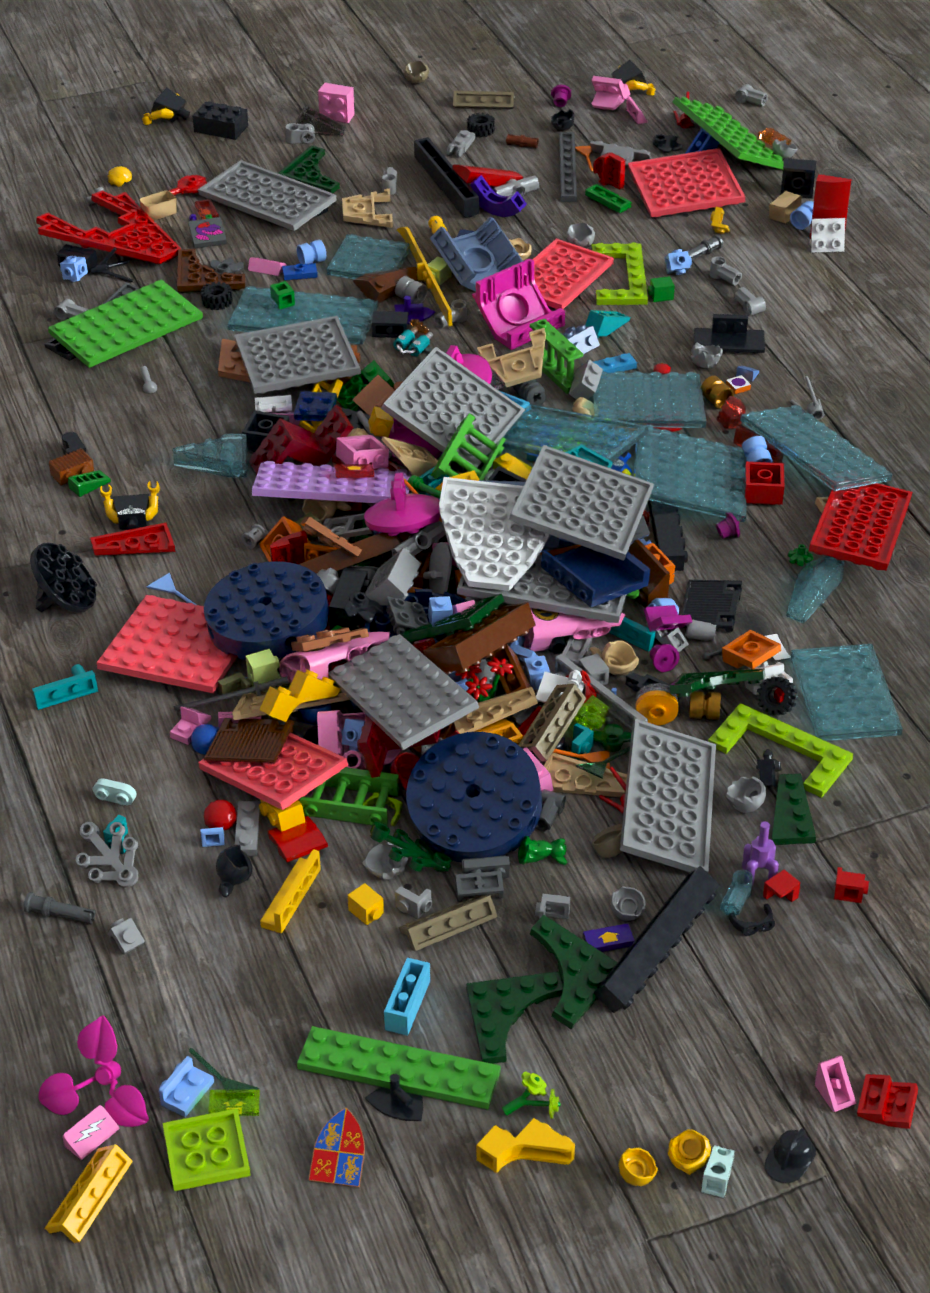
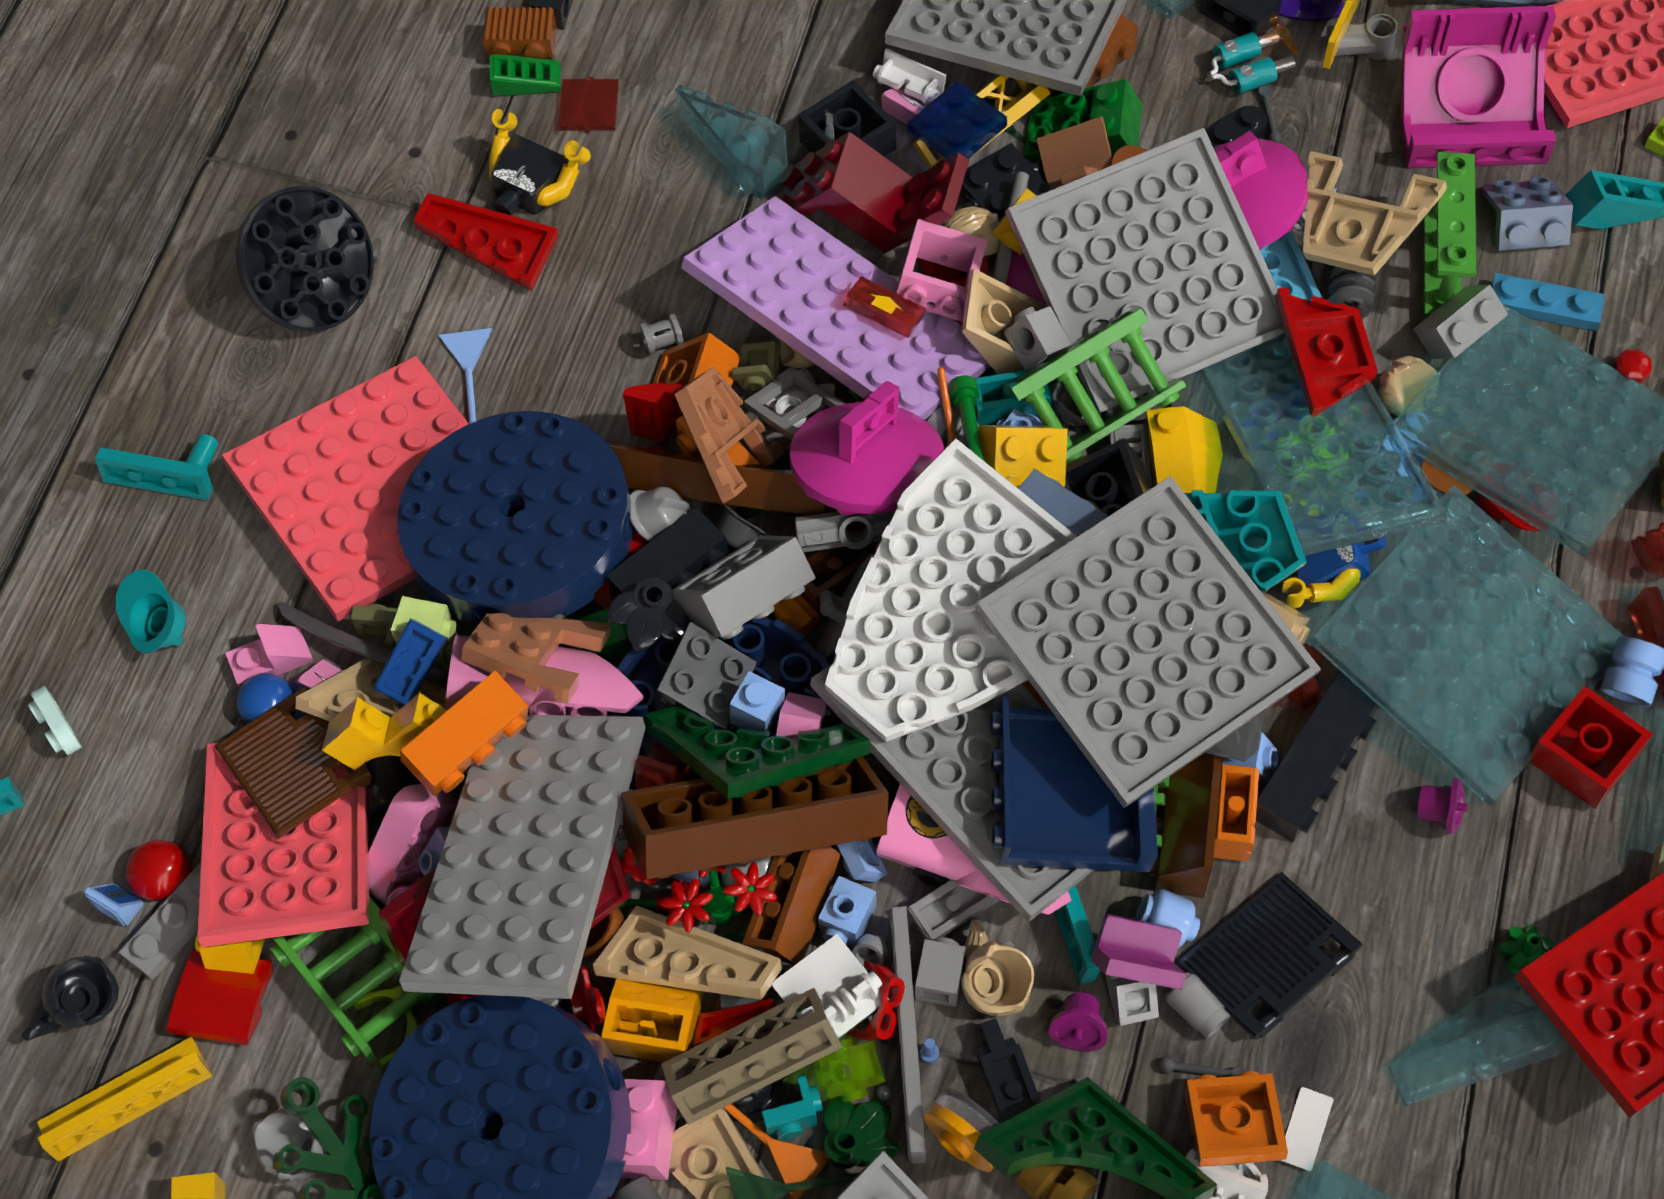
camera: 40 degrees right, 20 degrees up
none -> teal piece [116,569,186,654]
none -> blue plate [373,618,448,705]
none -> orange brick [400,670,529,796]
none -> clear red piece [559,77,619,133]
none -> light grey brick [1004,306,1072,371]
none -> red wing [1275,287,1378,417]

